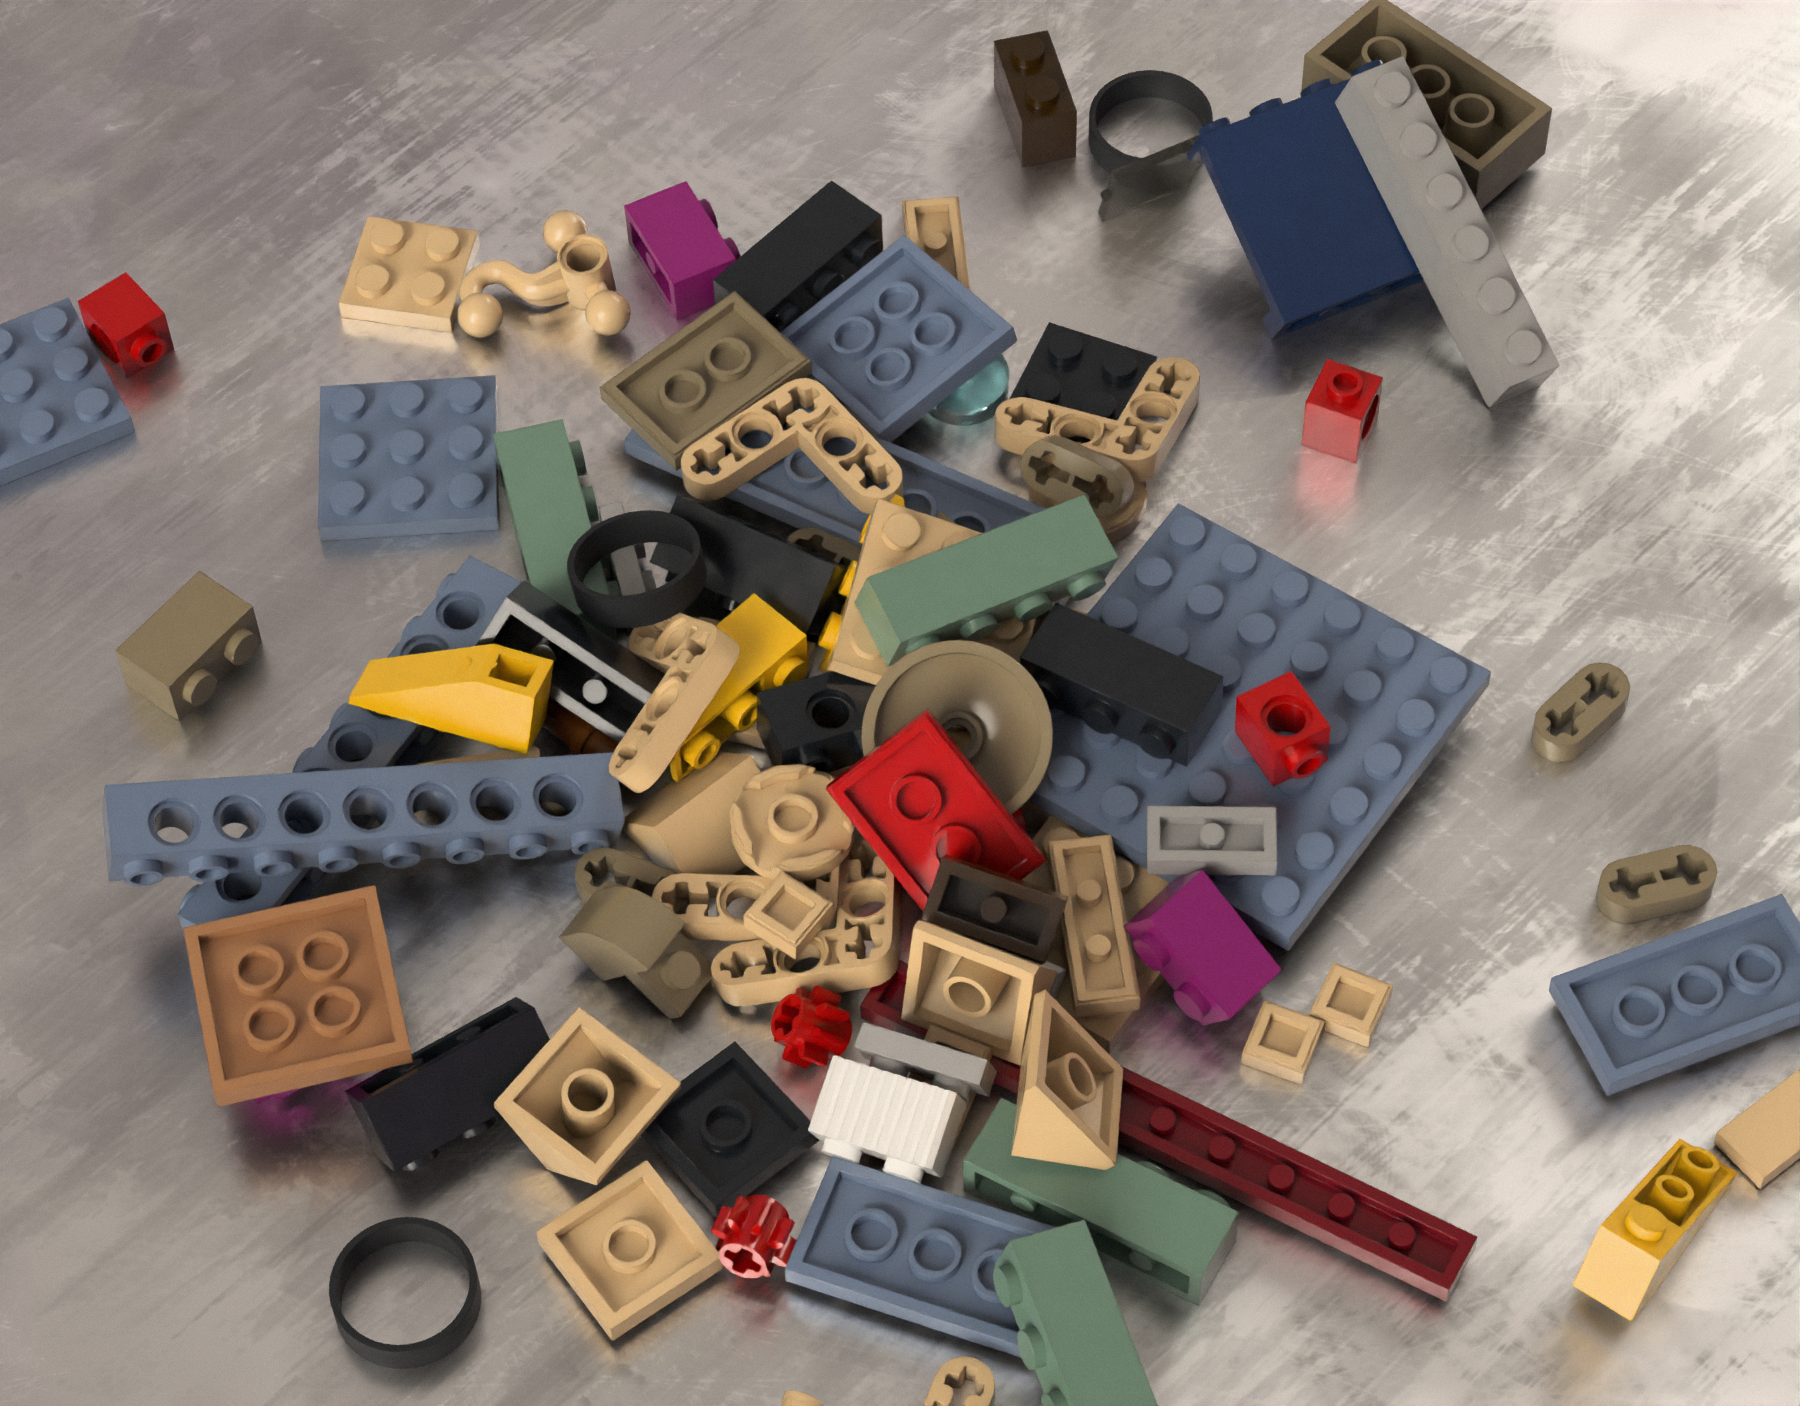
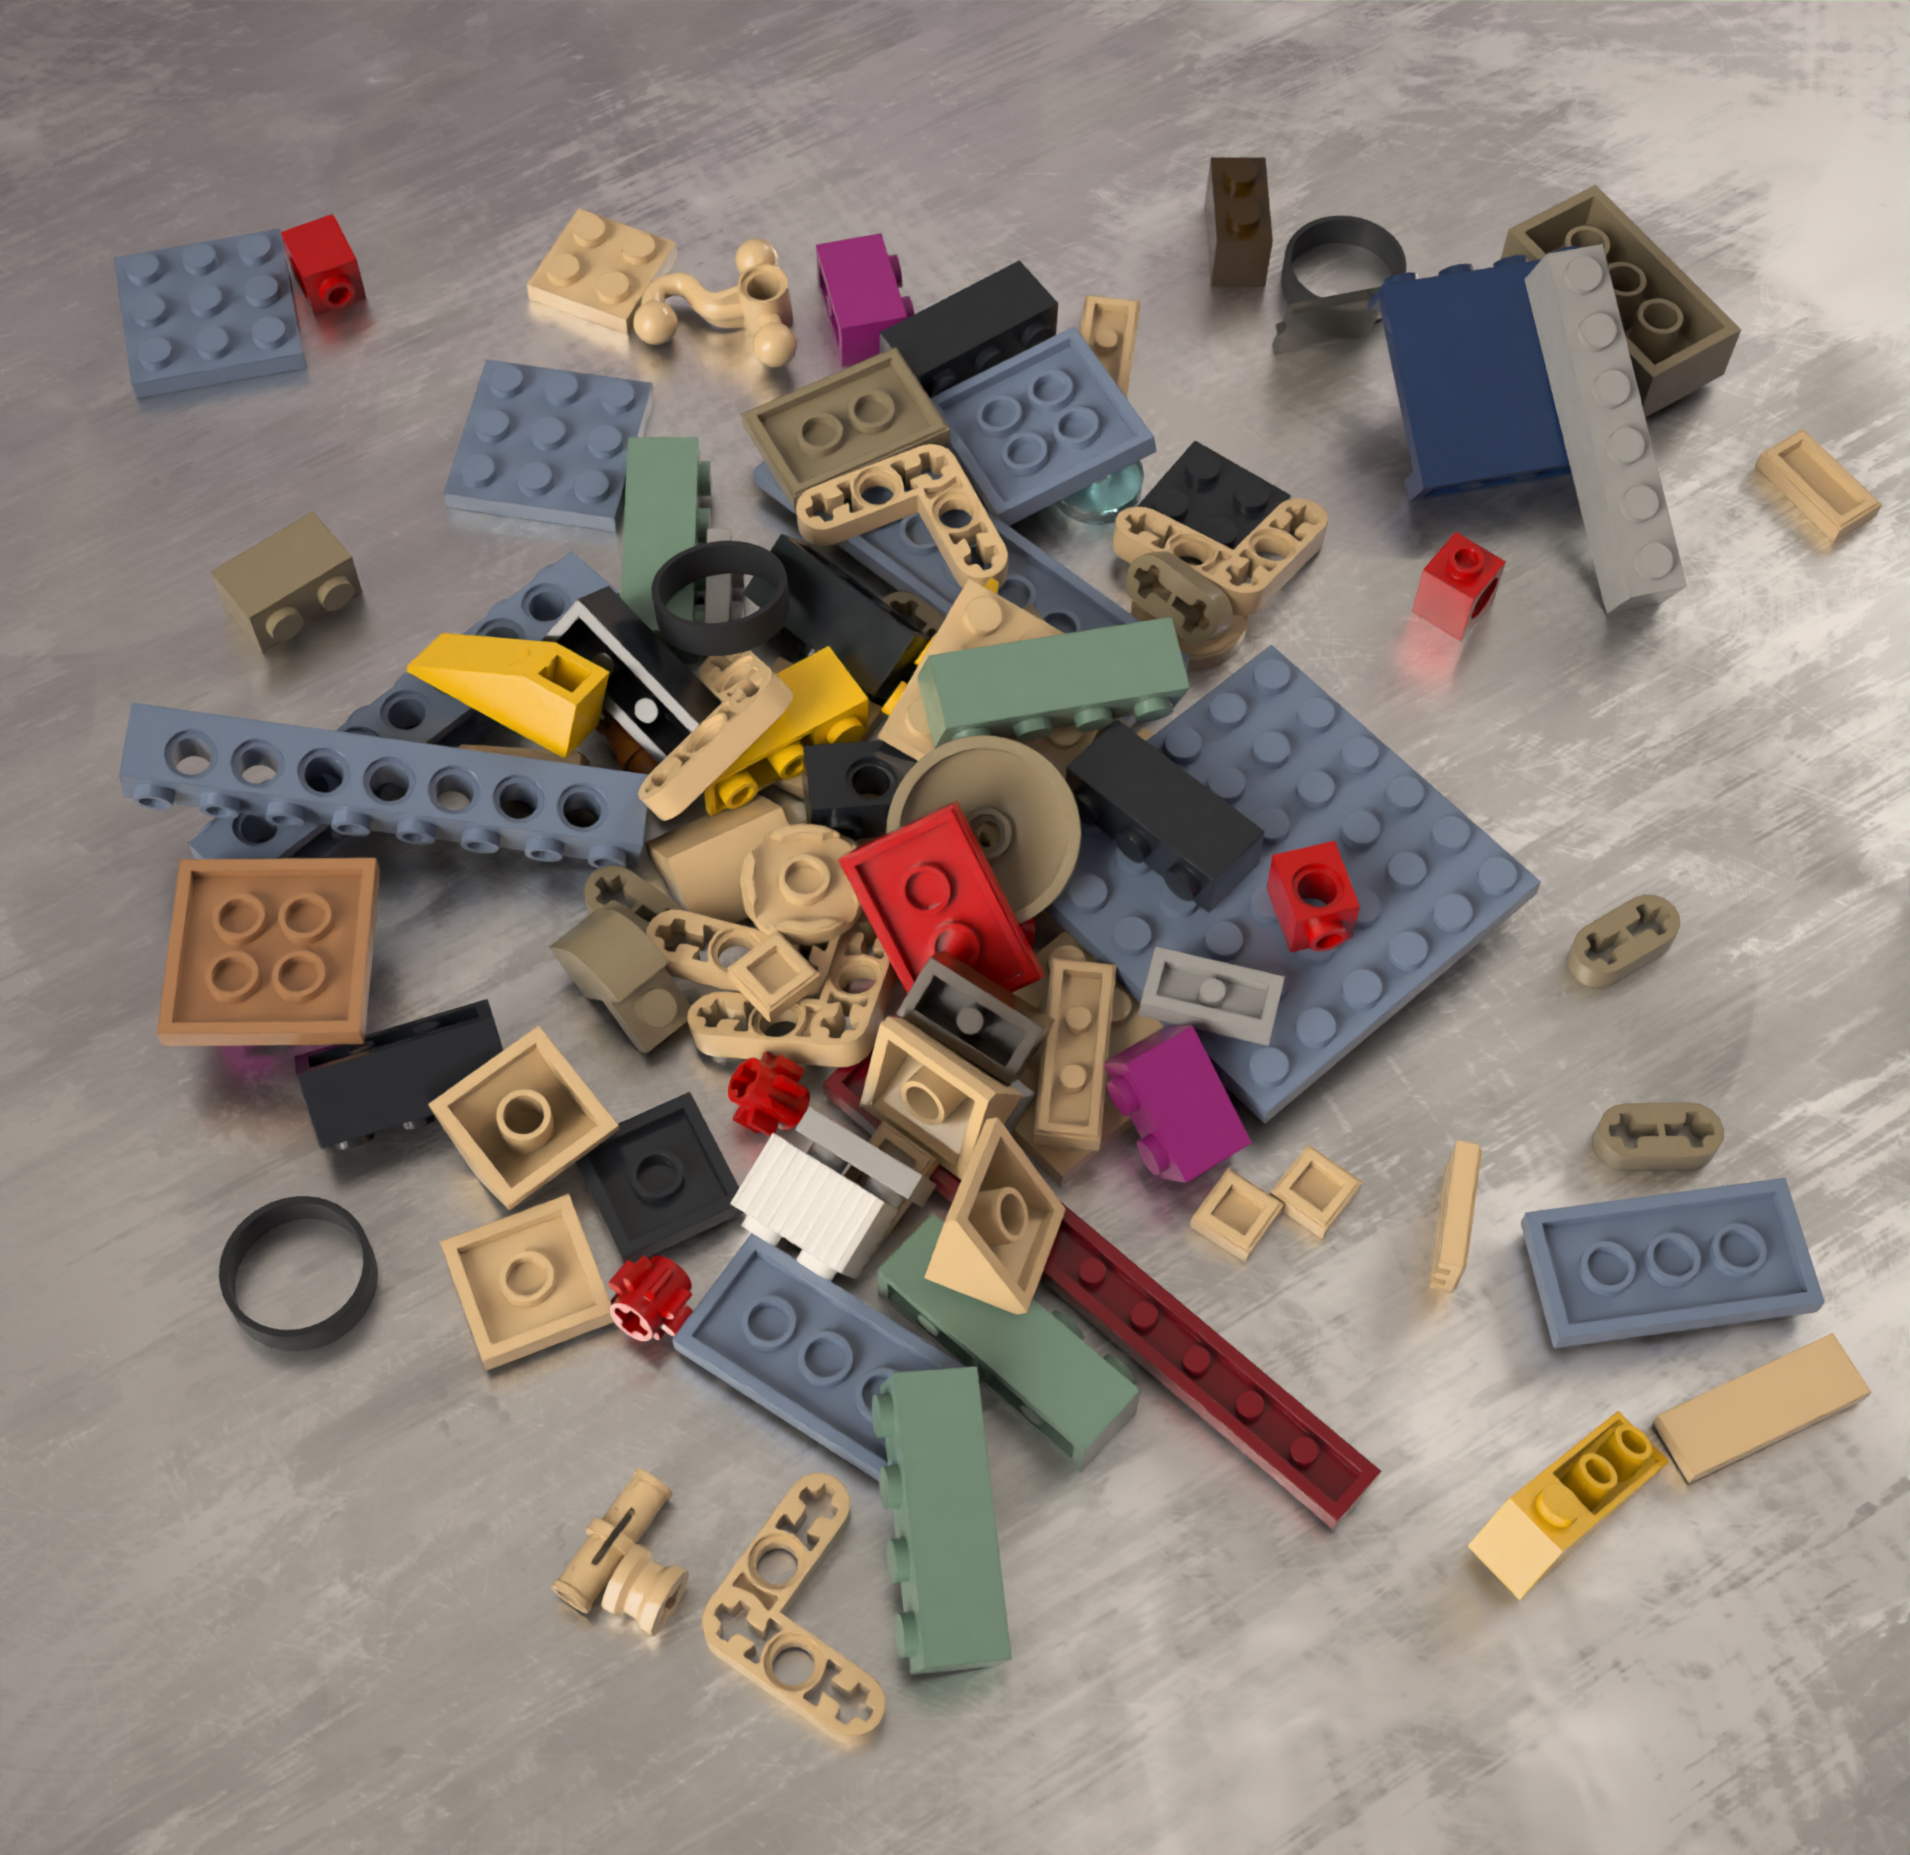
camera: 10 degrees right, 5 degrees up
none -> tan tile [1428,1140,1482,1292]
none -> tan tile [1755,429,1882,543]

